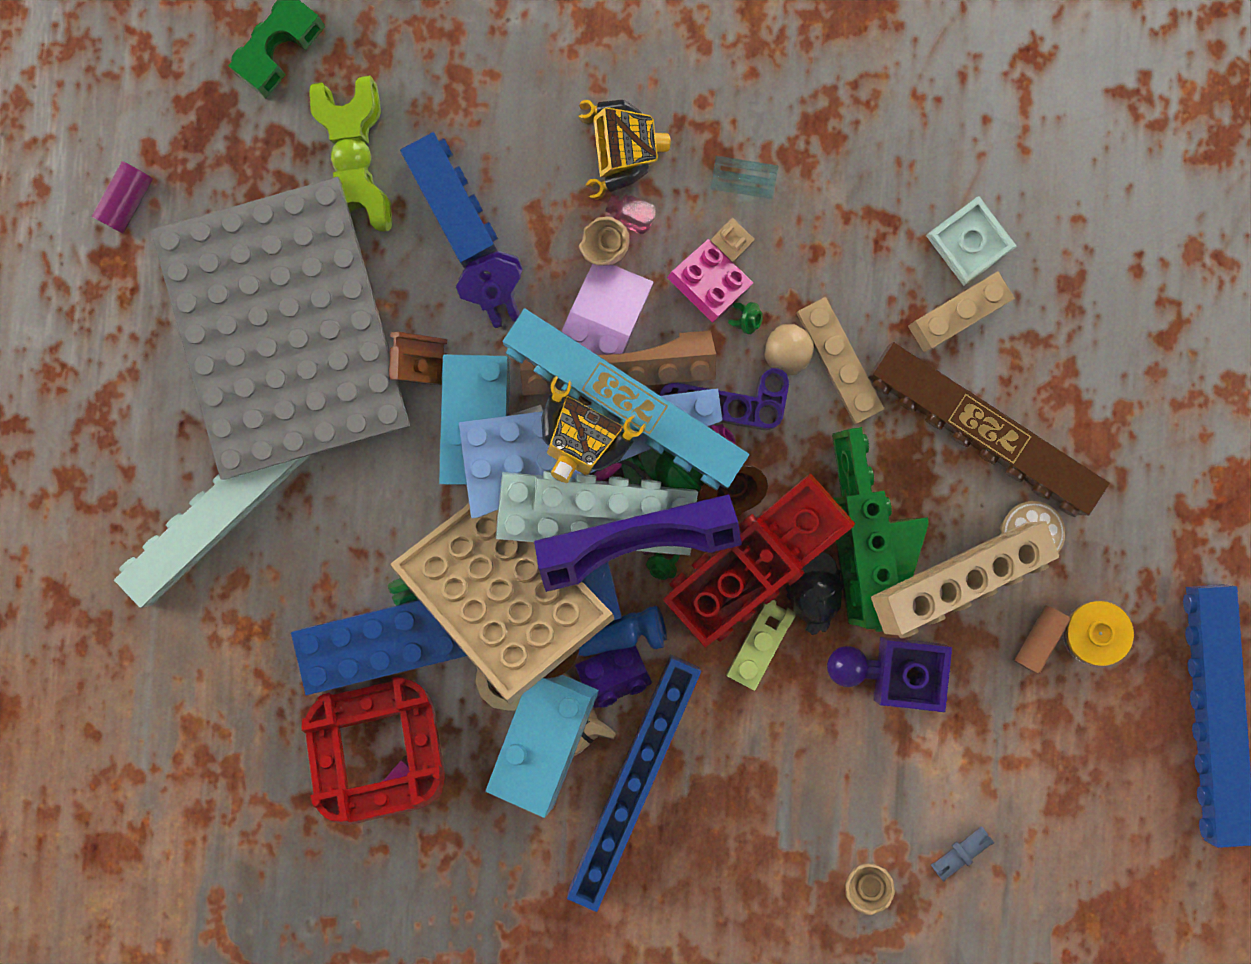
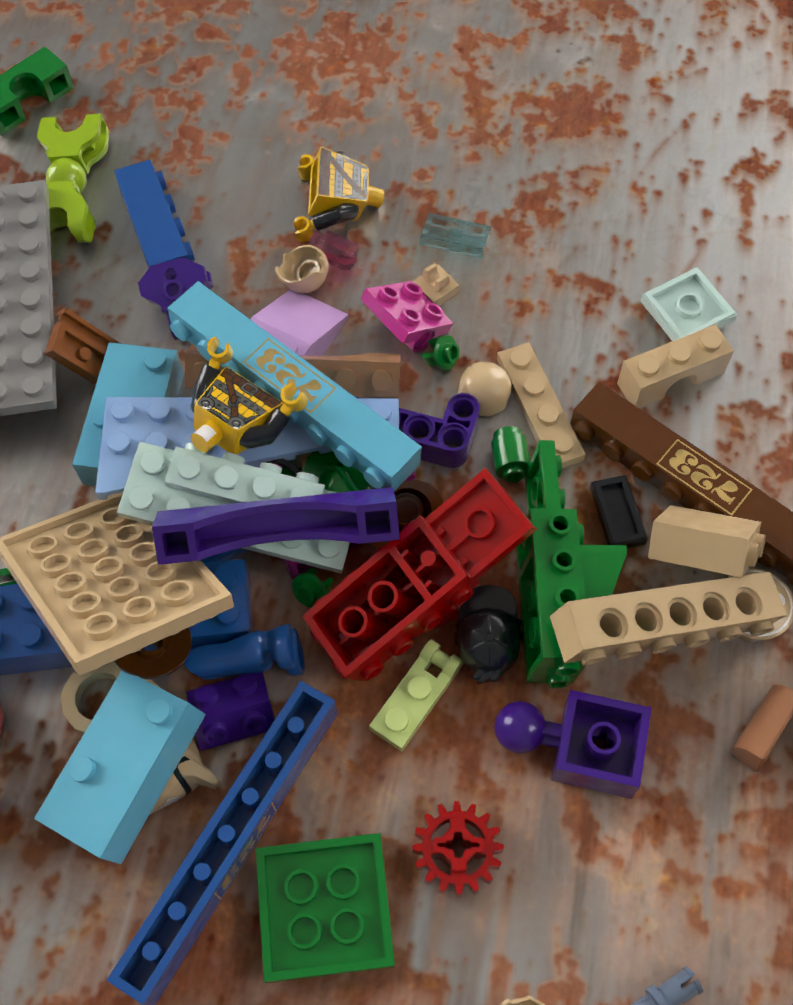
camera: 10 degrees right, 25 degrees down
none -> green plate [256,833,395,984]
none -> red gear [412,801,504,897]
none -> green brick [491,426,530,482]
none -> black tile [590,475,648,548]
none -> tan brick [648,505,766,577]

